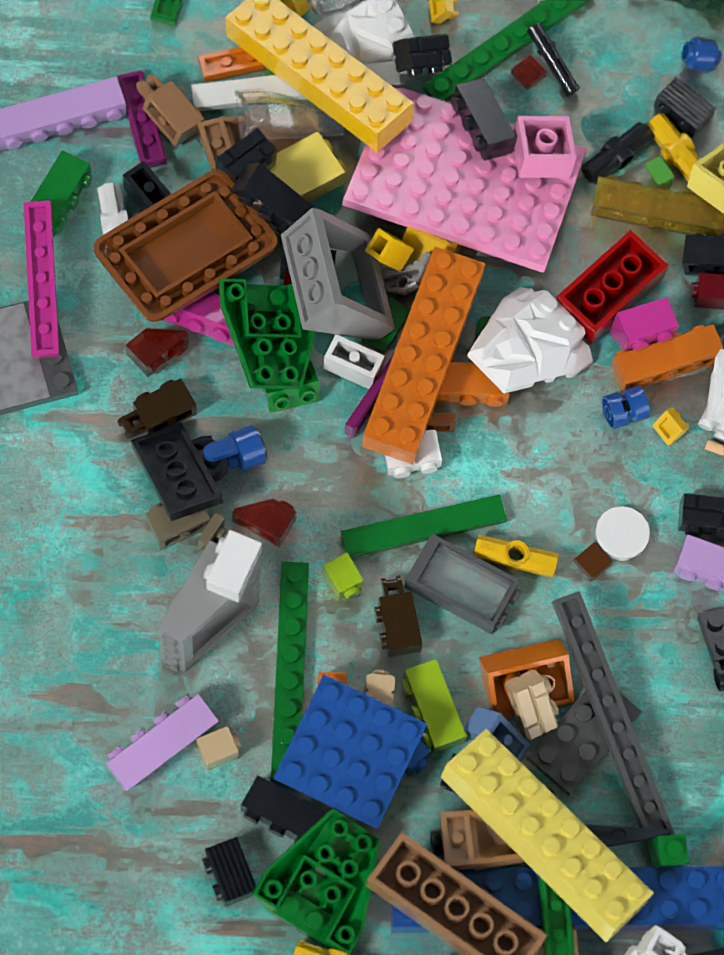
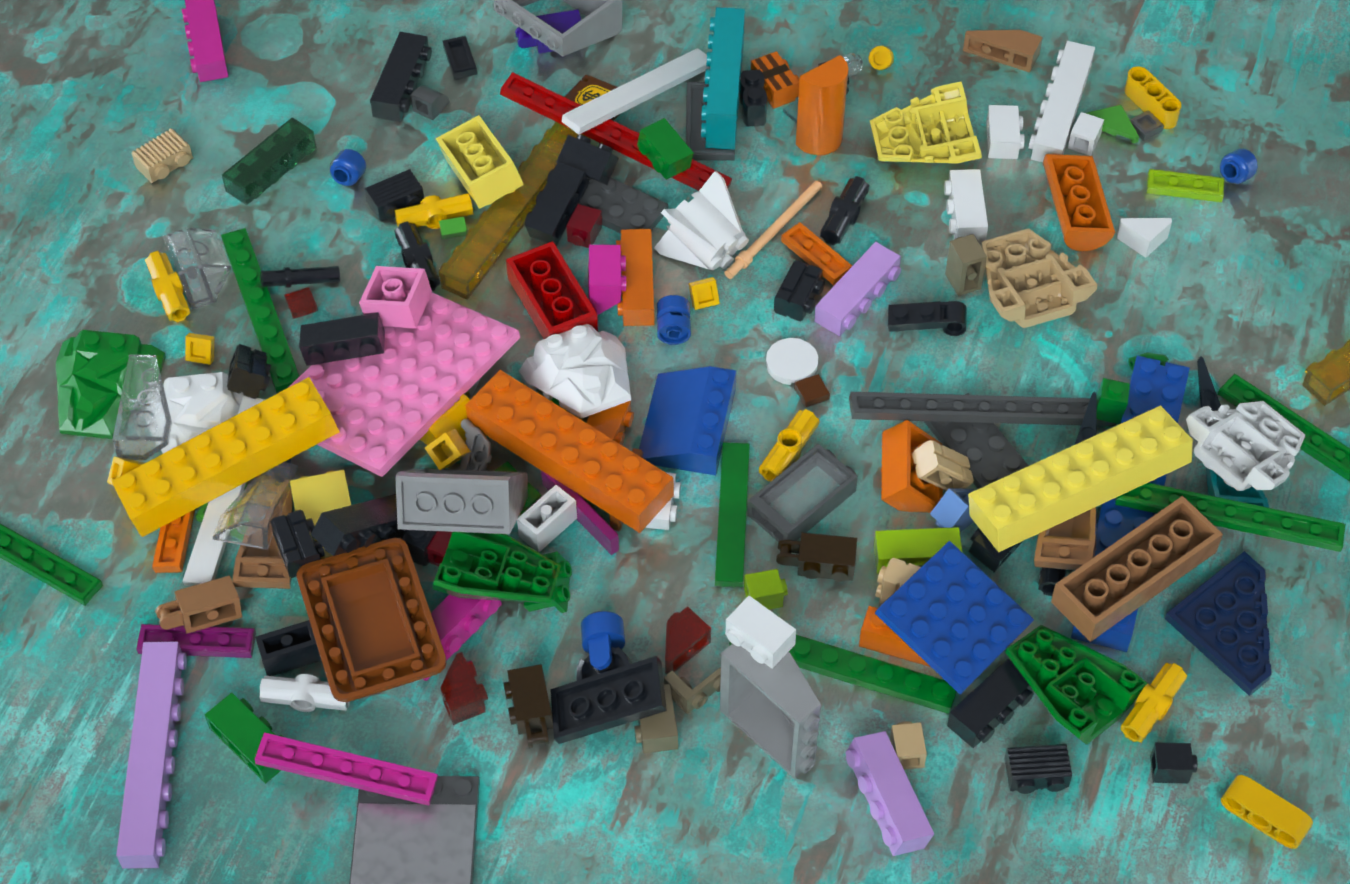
camera: 65 degrees left, 15 degrees down
none -> blue slope [639,366,736,476]

